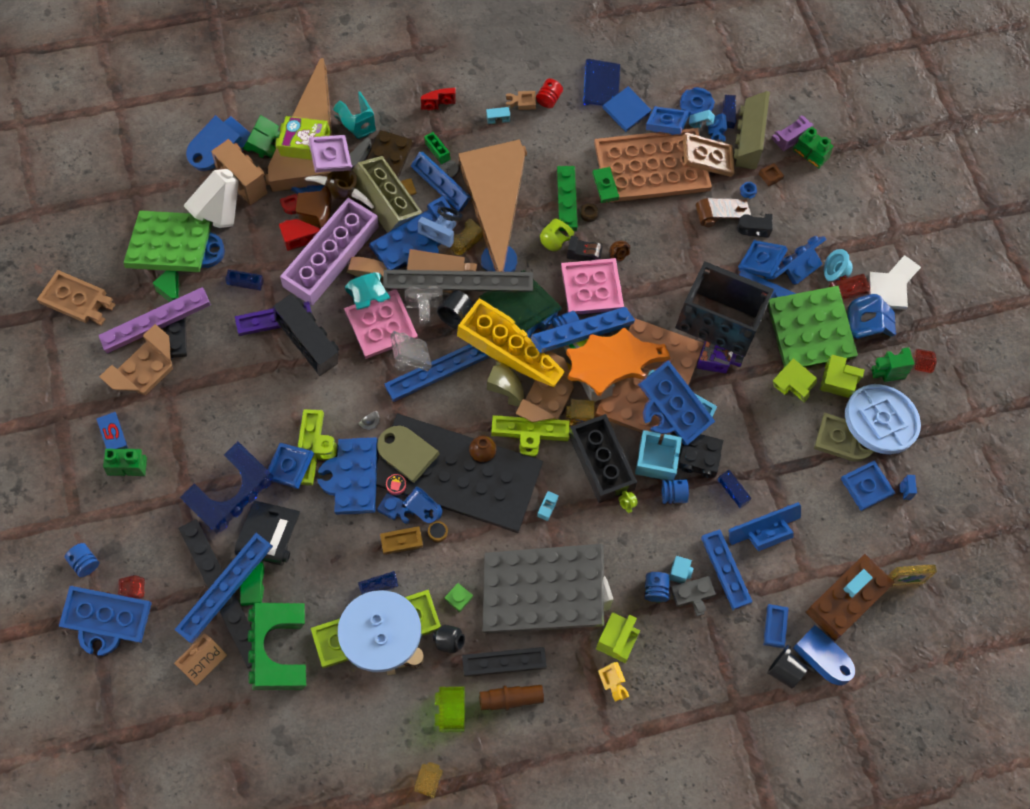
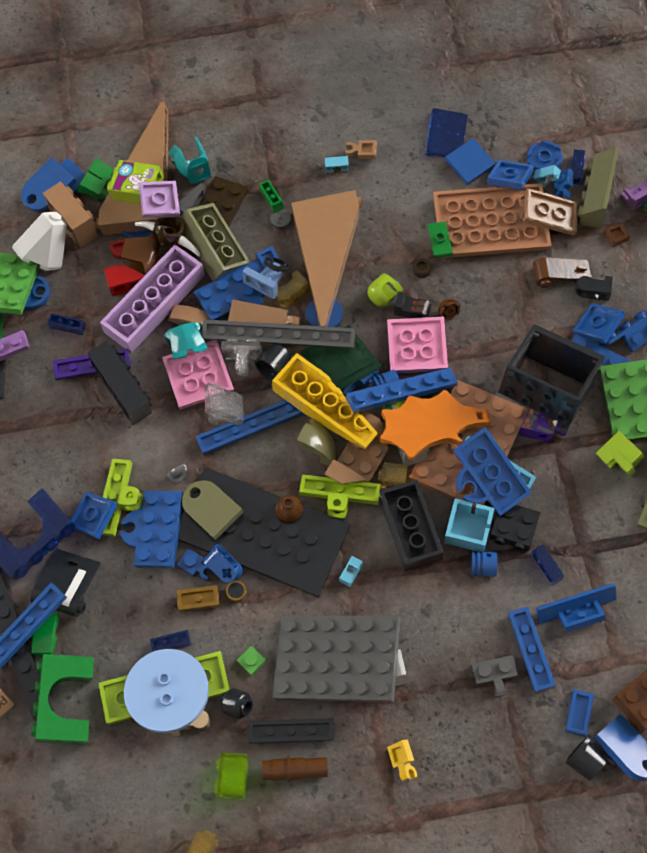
camera: 15 degrees right, 0 degrees up
tile [386,474,406,495] -> none
pearl gold piece [400,178,416,196] -> none
blue plate [411,152,471,211] -> none
red slope [421,88,456,110] -> none
red piece [536,78,563,109] -> none
green plate [557,166,578,231] -> none
lime plate [596,612,640,663] -> none
lime plate [619,491,638,513] -> none
blue piece [645,572,670,602] -> none
medium azure plate [669,556,693,584] -> none
blue plate [740,182,757,199] -> none

